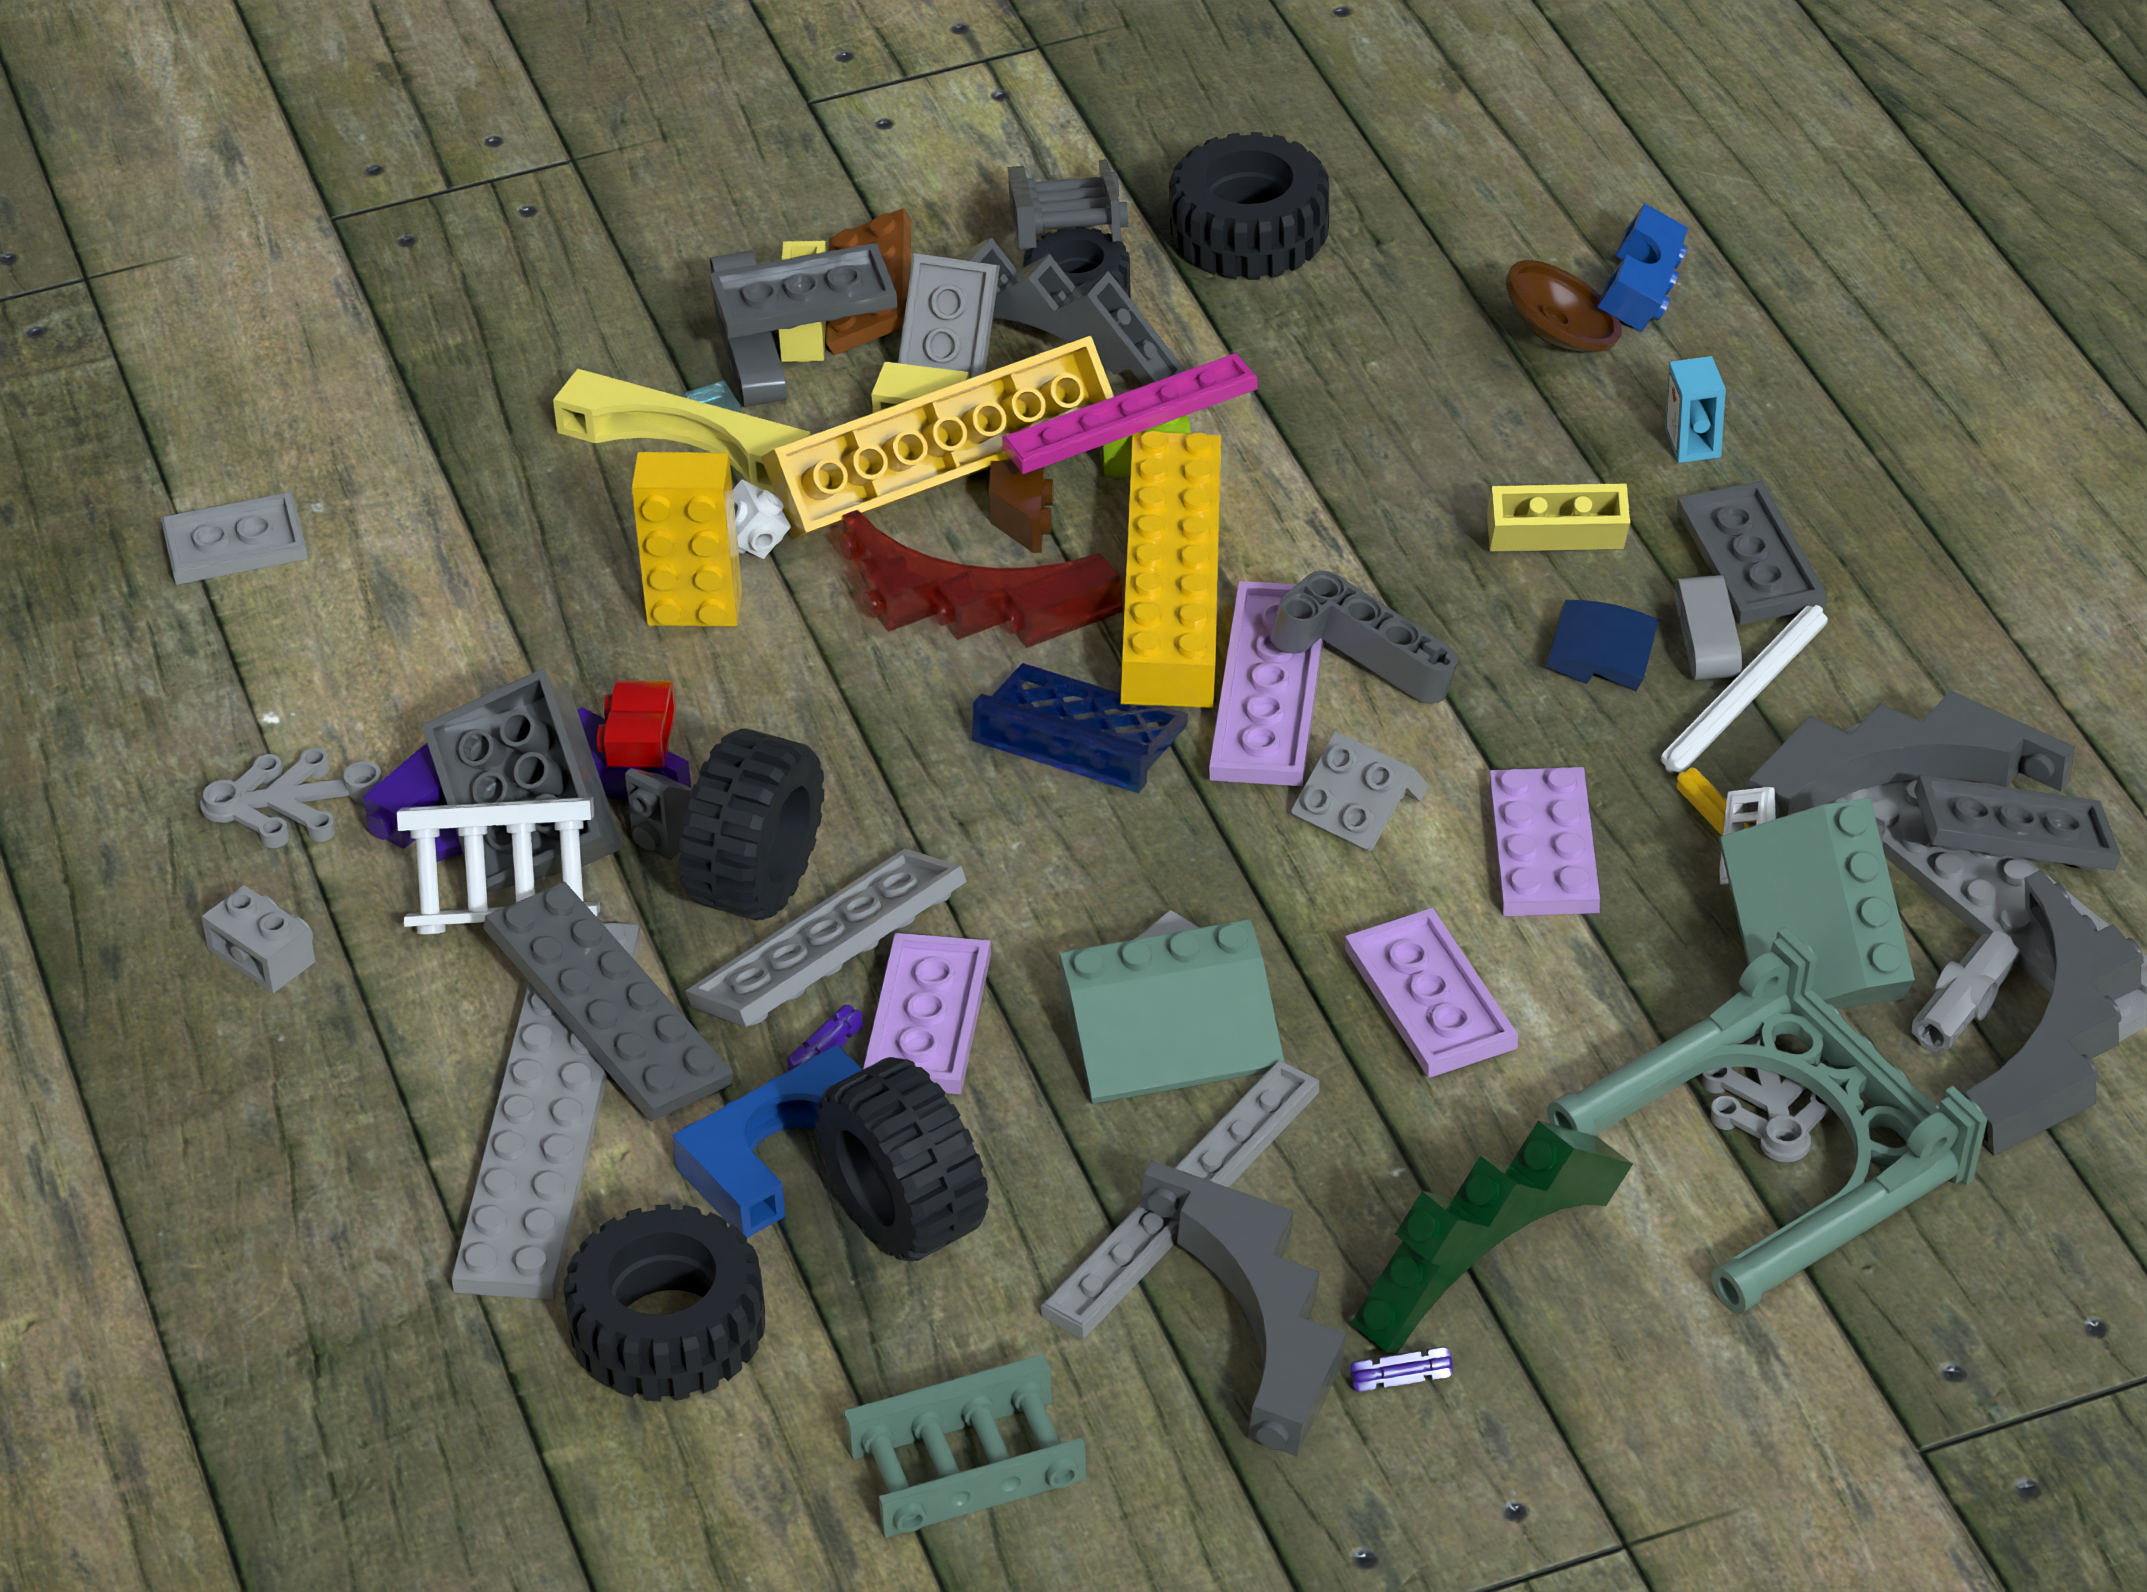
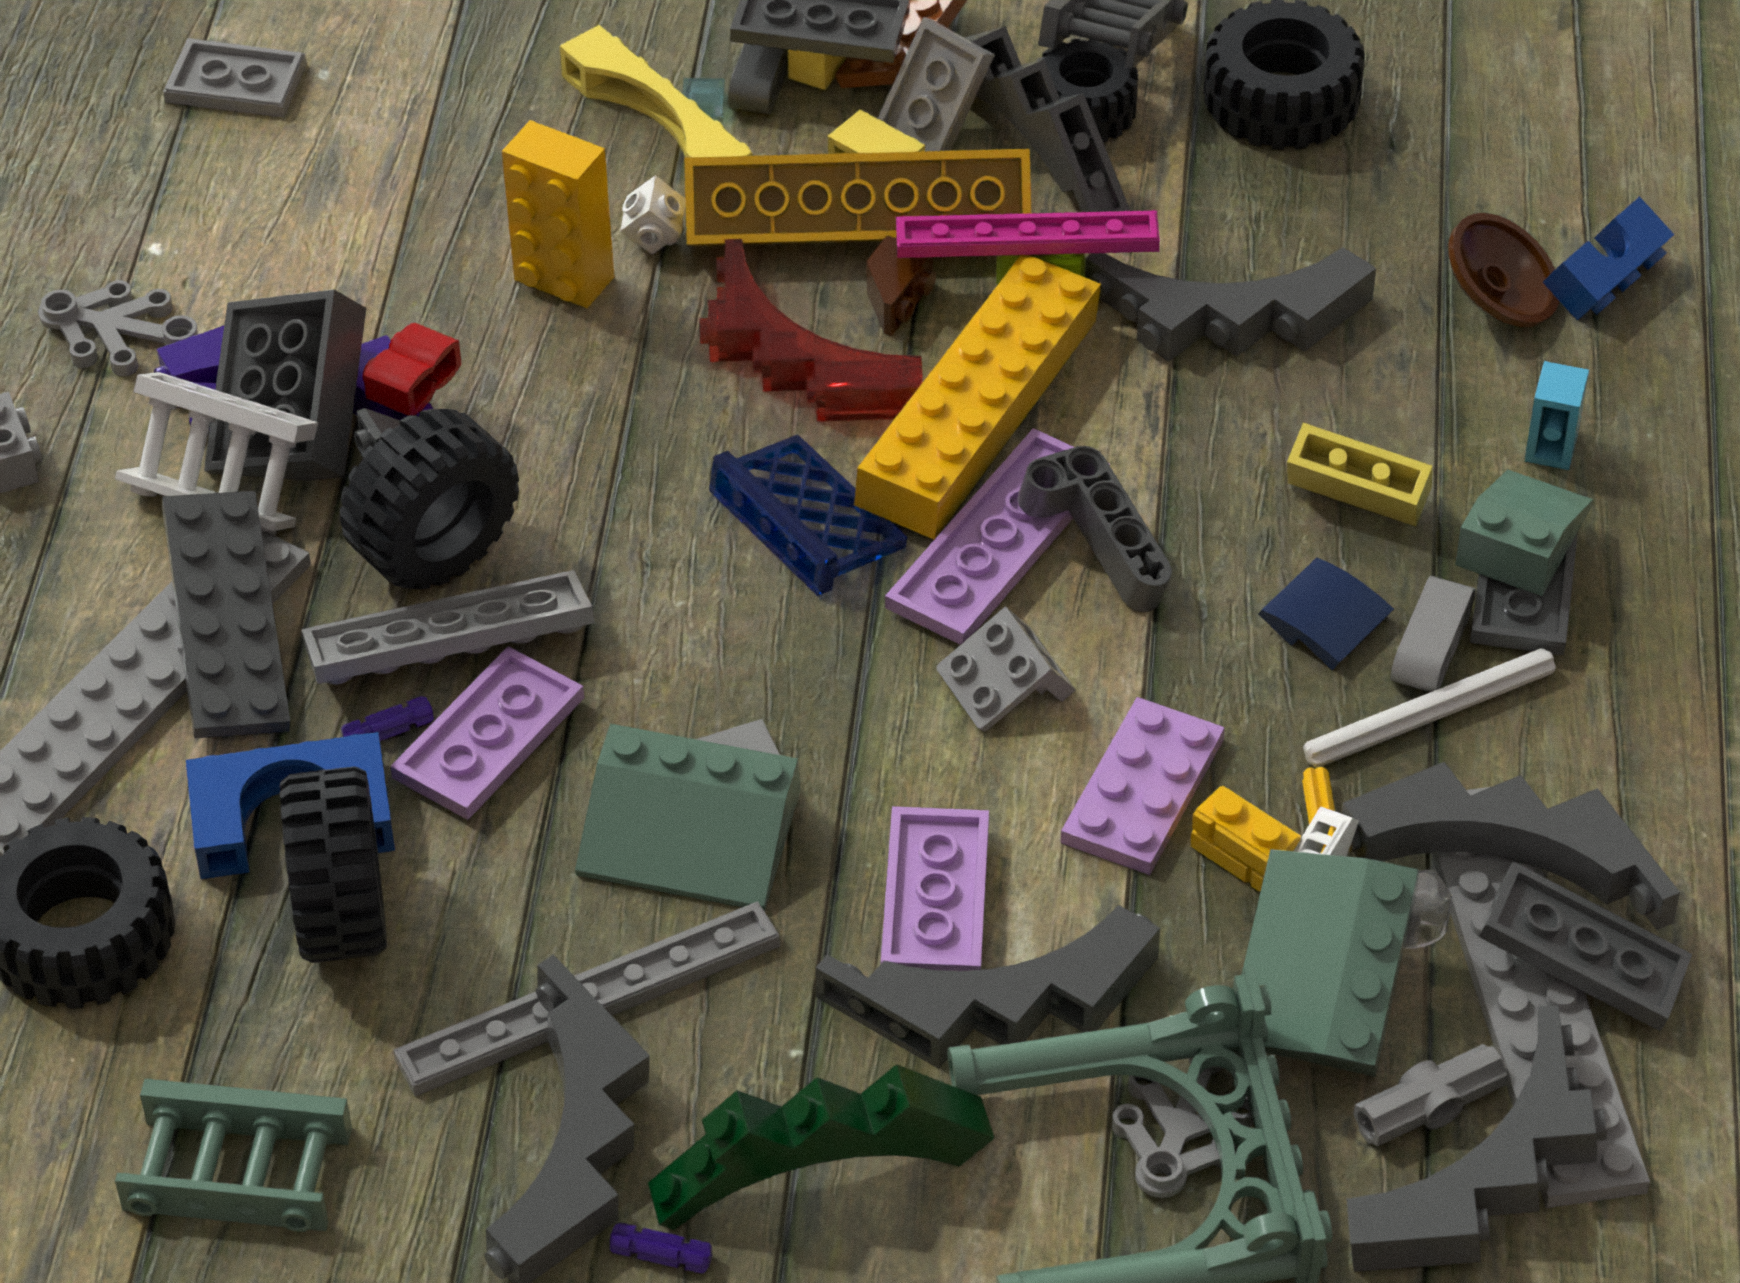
camera: 25 degrees right, 5 degrees up
none -> dark grey arch [816,905,1160,1069]
none -> dark grey arch [1085,247,1376,361]
none -> yellow brick [1190,786,1301,892]
none -> sand green slope [1455,470,1593,596]

